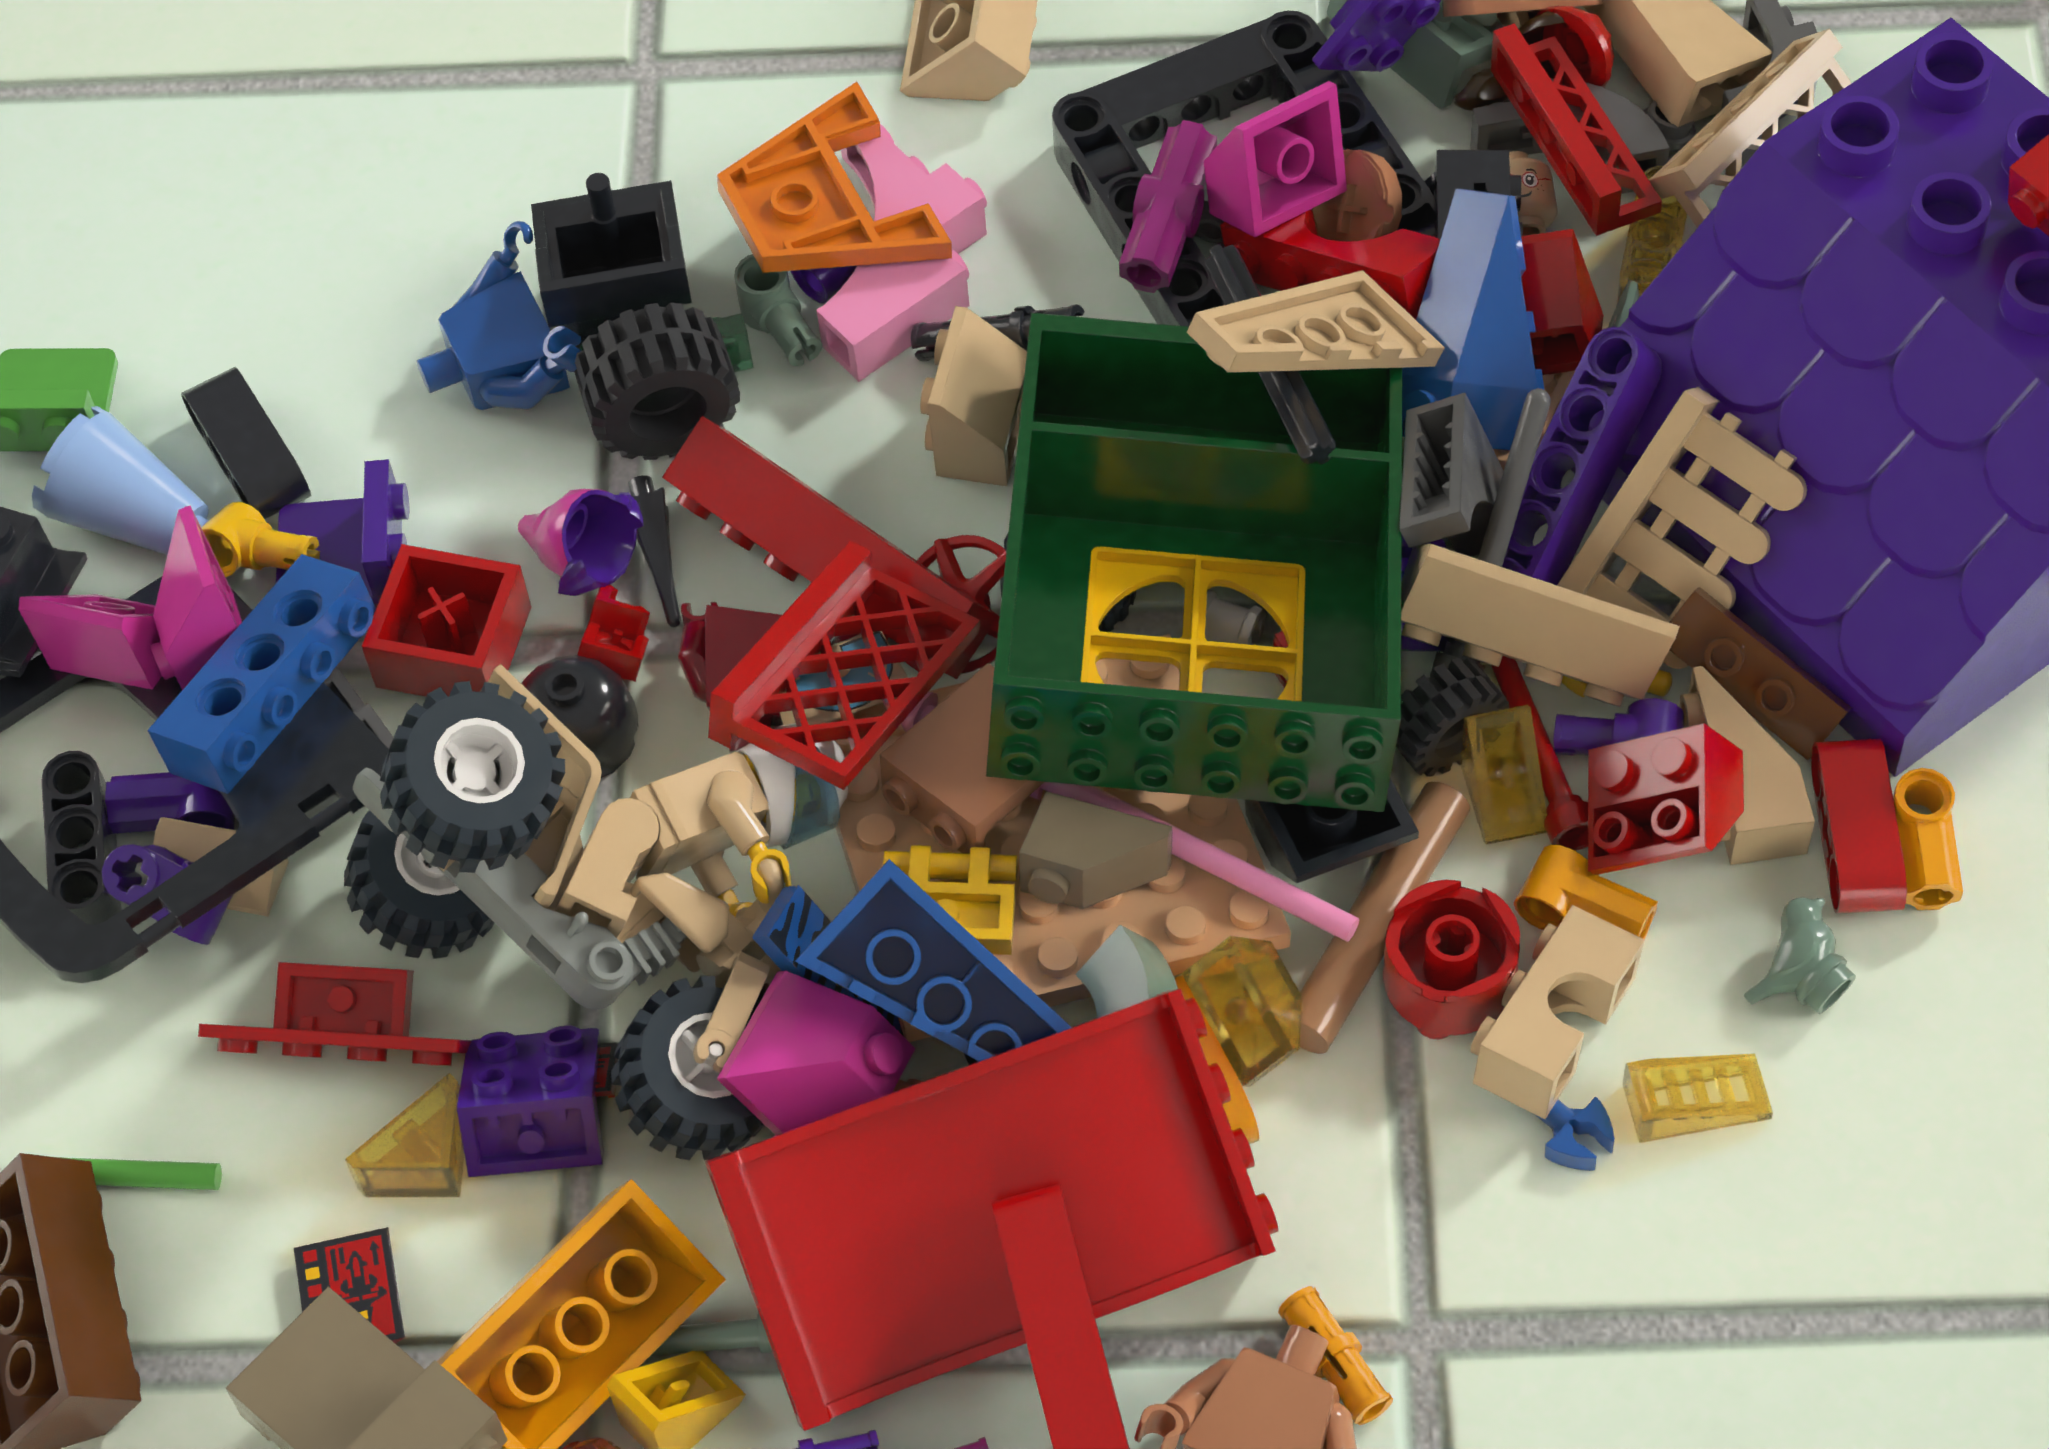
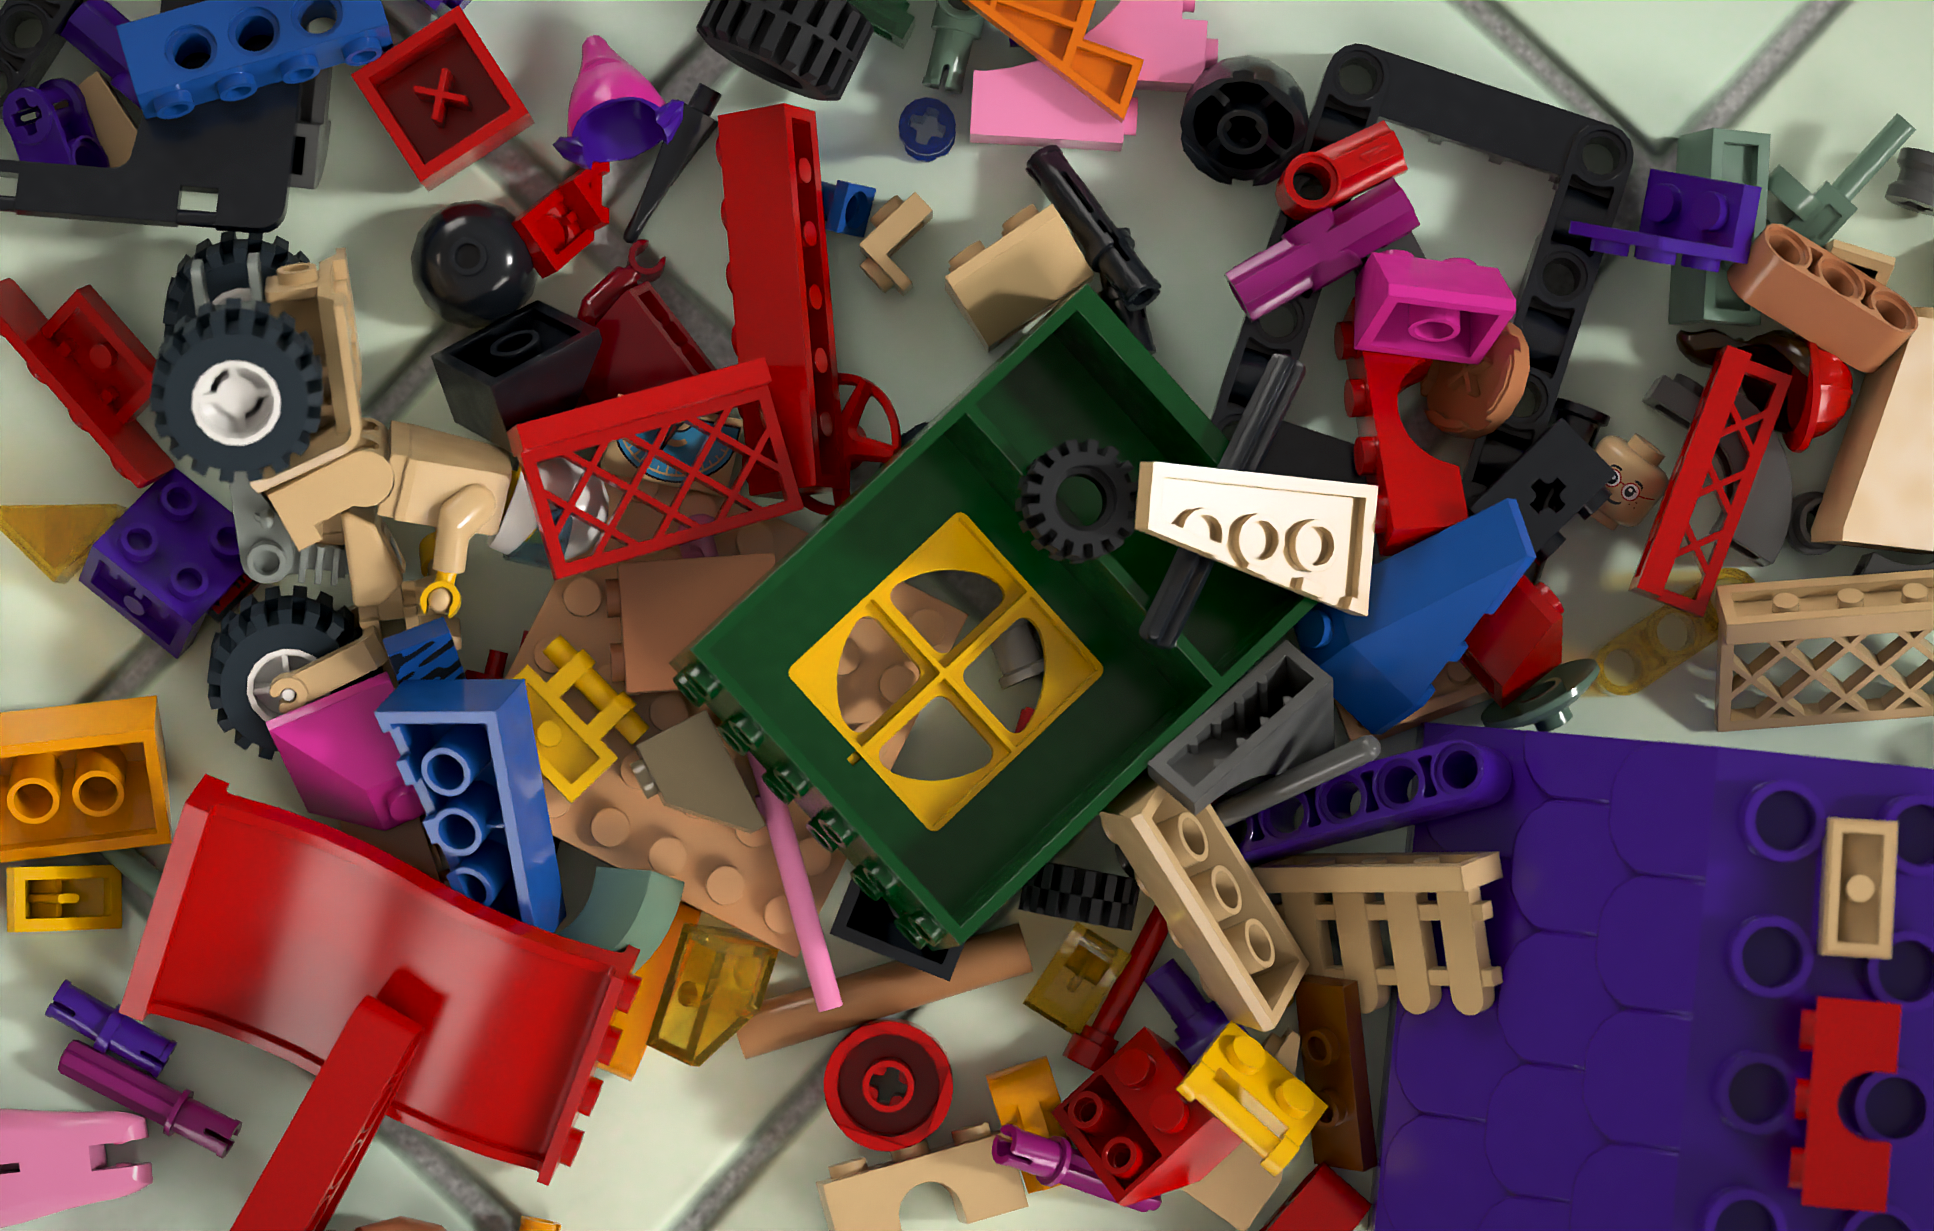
camera: 35 degrees right, 30 degrees up
none -> black slope [431,300,603,453]
none -> blue piece [821,180,876,238]
none -> tan bracket [859,192,933,297]
none -> clear blue bush [898,97,956,163]
none -> magenta axle [992,1124,1162,1212]
none -> black tyre [1015,439,1139,564]
none -> yellow plate [1176,1020,1328,1177]
none -> black cylinder [1180,55,1309,186]
none -> red piece [1275,120,1408,221]
none -> tan slope [1817,818,1898,959]

